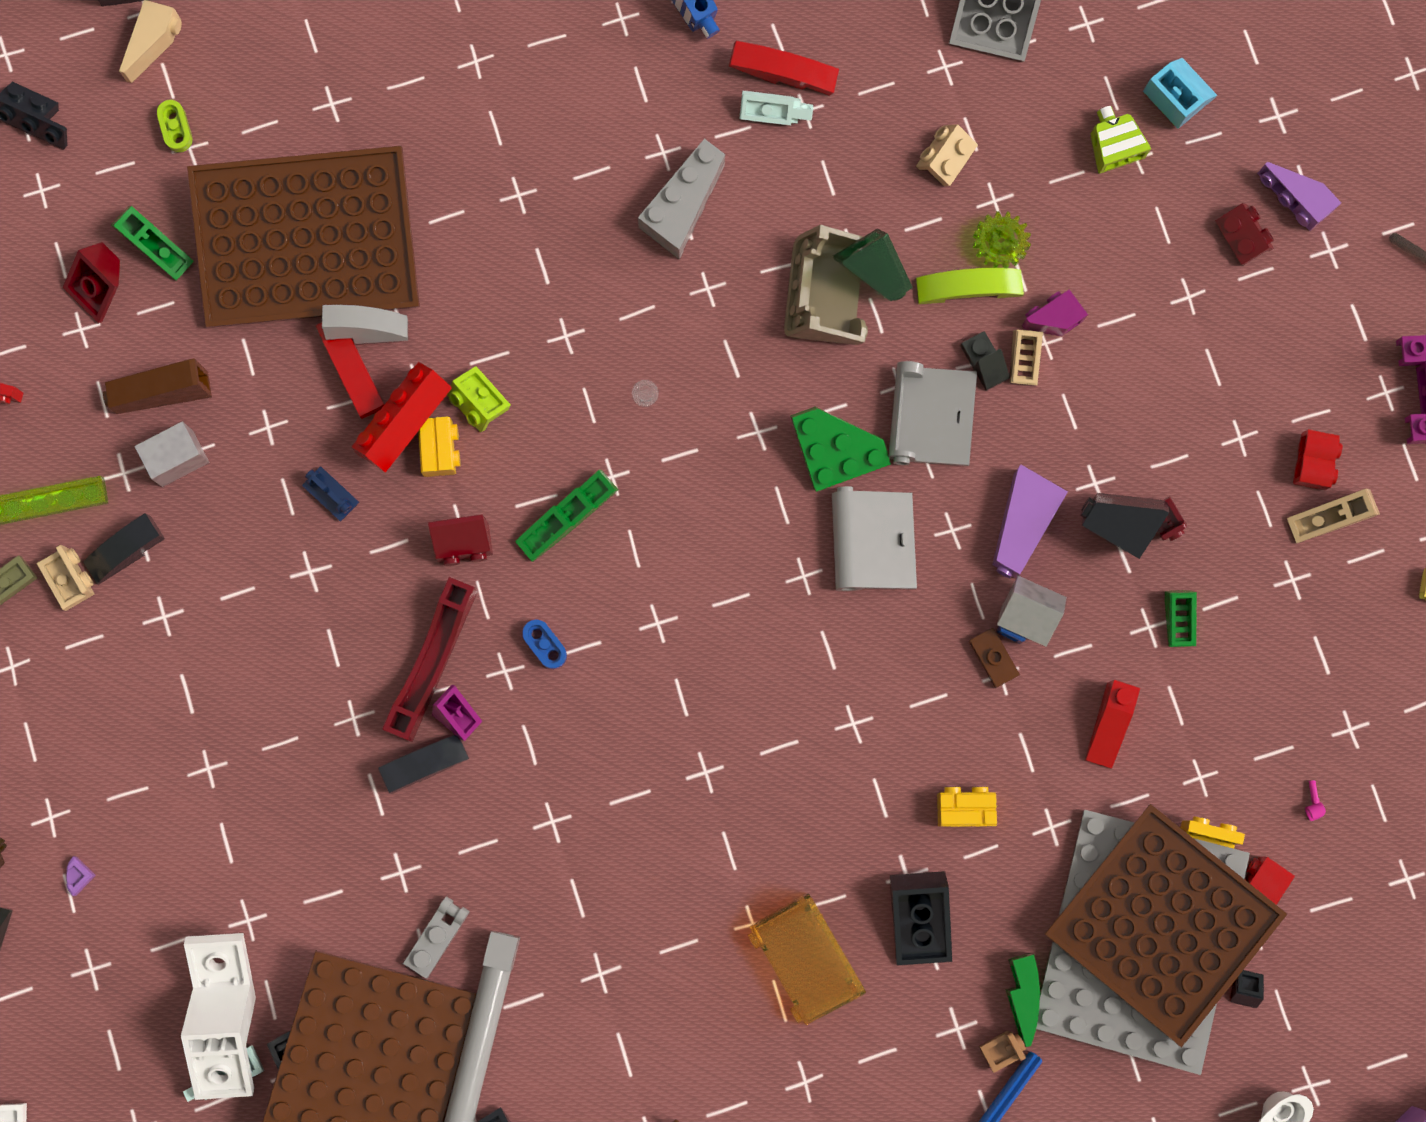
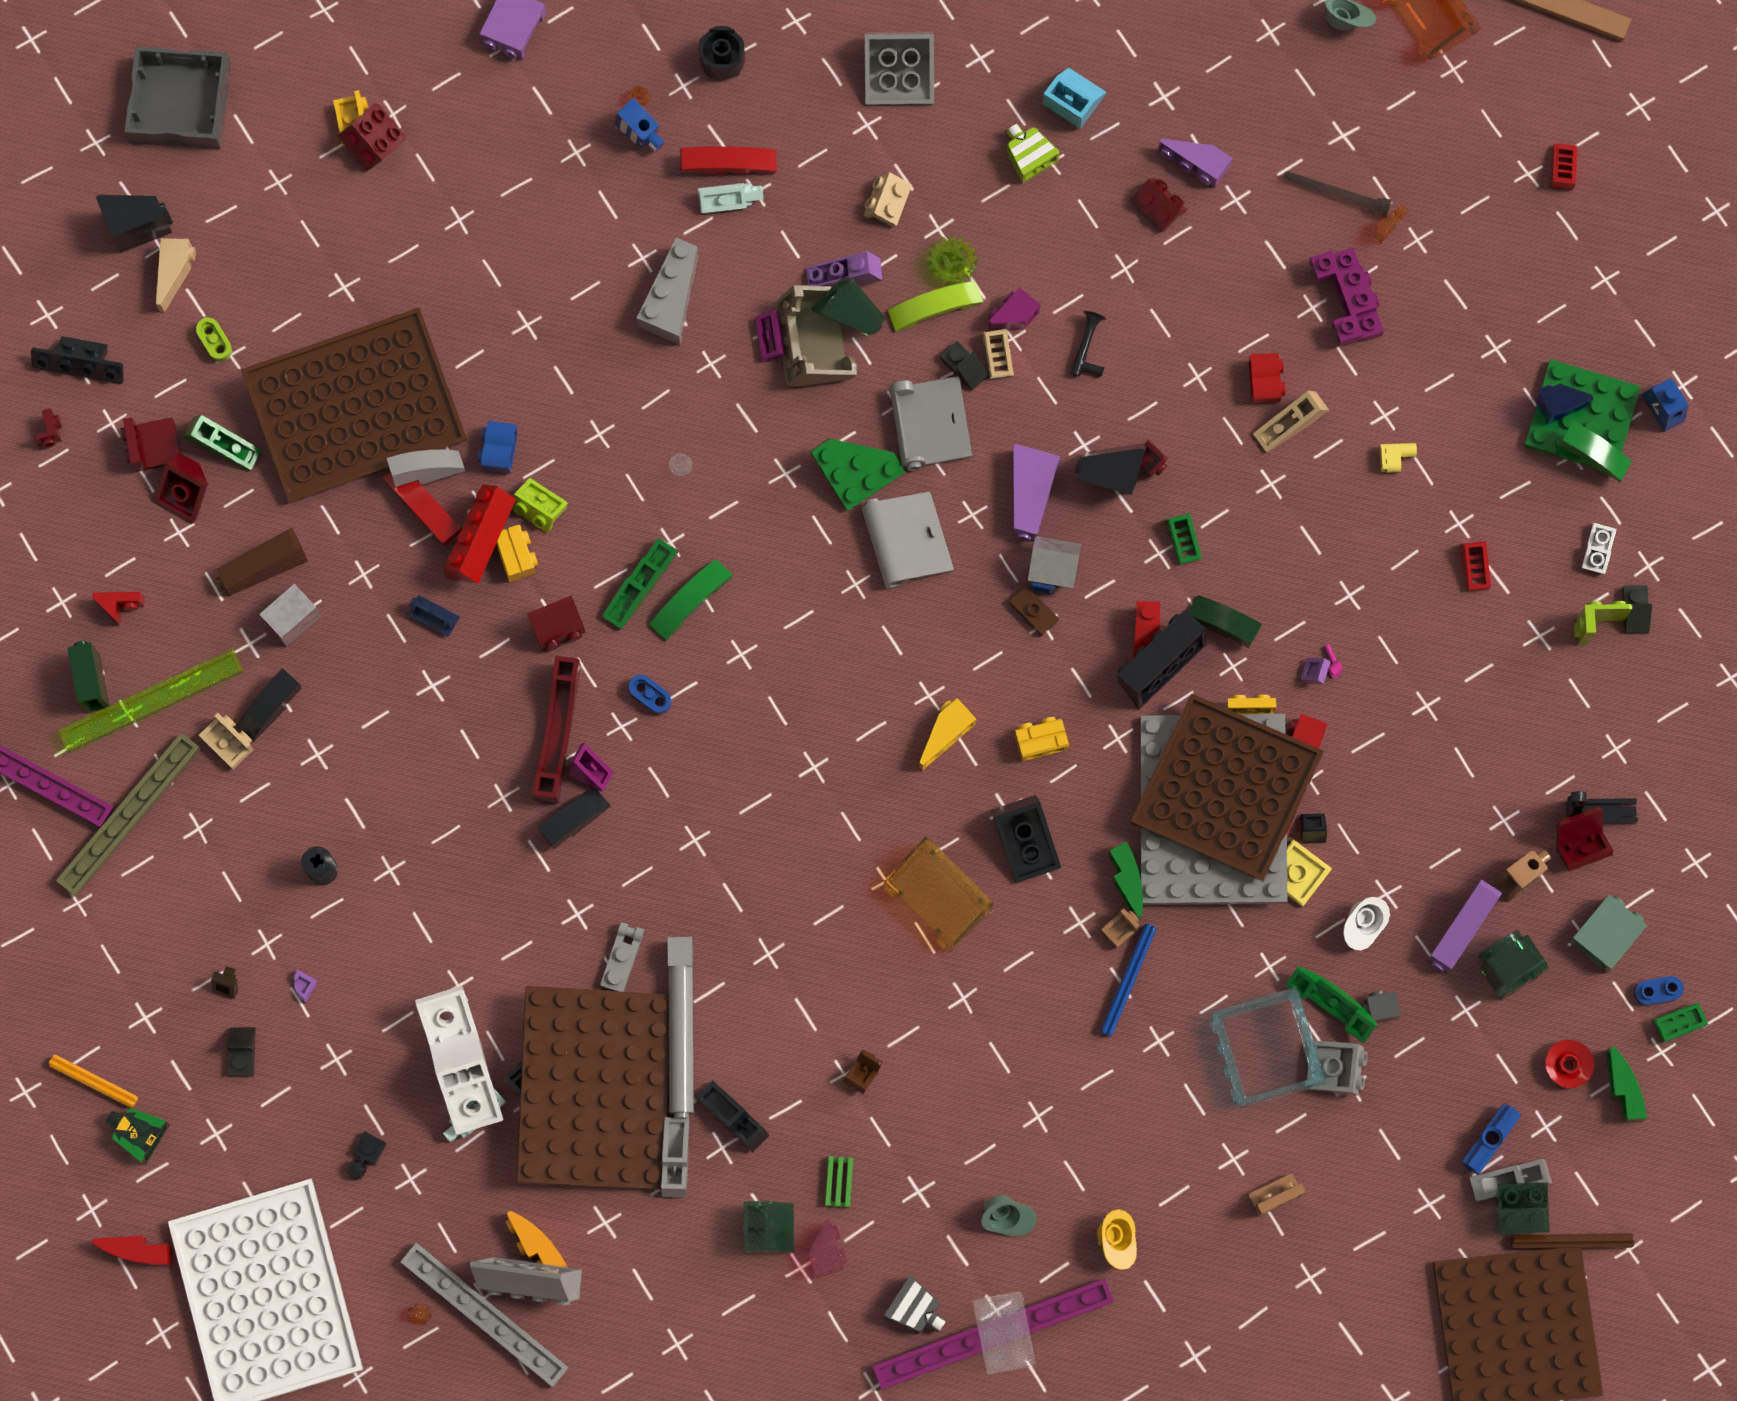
camera: 10 degrees left, 5 degrees down
none -> dark red bracket [121,417,181,472]
none -> black piece [301,846,338,885]
none -> black plate [347,1131,387,1179]
none -> blue brick [478,421,518,474]
none -> green slope [649,559,733,641]
none -> magenta tile [755,310,786,362]
none -> medium lavender slope [806,251,882,287]
none -> yellow slope [919,698,976,771]
none -> black piece [1070,311,1106,377]
none -> black slope [1117,610,1207,710]
none -> dark green slope [1188,595,1262,648]
none -> light yellow tile [1287,839,1332,907]
none -> medium lavender plate [1300,658,1330,684]

